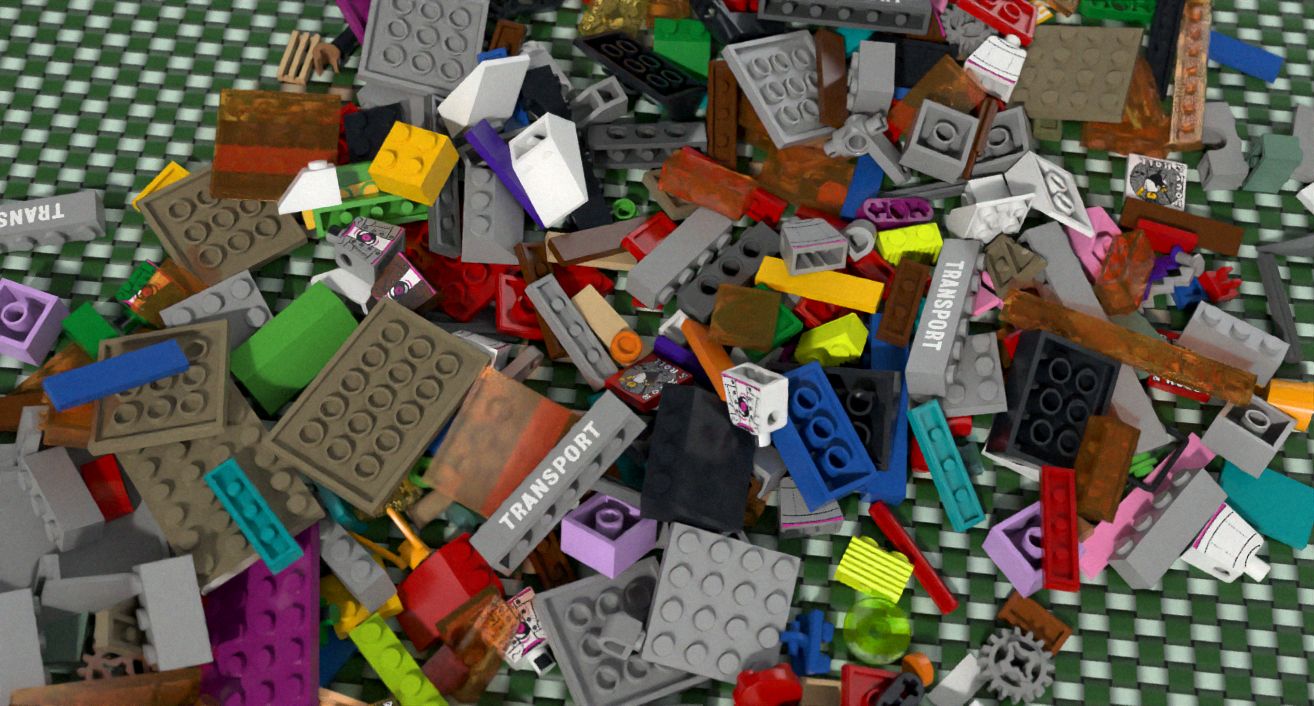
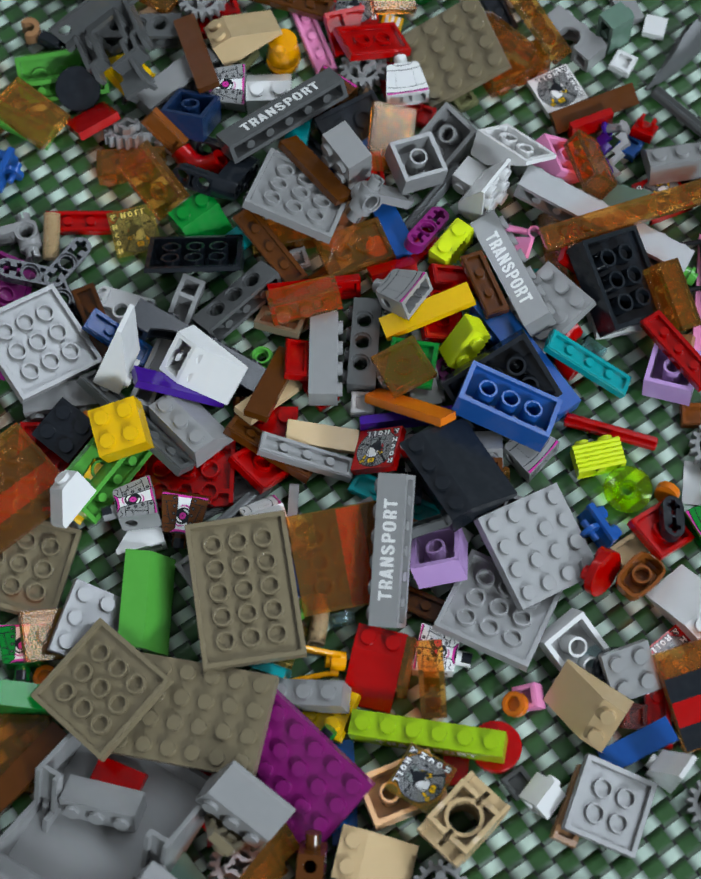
camera: 35 degrees left, 5 degrees up
clear orange brick [37,369,94,449] -> none
blue tile [42,339,190,412] -> none
teal tile [203,457,304,576] -> none
clear red tile [420,644,471,696] -> none
light grey plate [597,611,646,661] -> none
orange tile [610,331,642,364] -> none
white torso [721,362,788,447] -> none
light grey plate [839,219,877,262] -> none
reddish brown axle [961,97,999,181] -> none
dark tan wing [982,234,1048,301] -> none
none -> light grey tile [289,246,311,271]
none -> white tile [608,49,638,79]

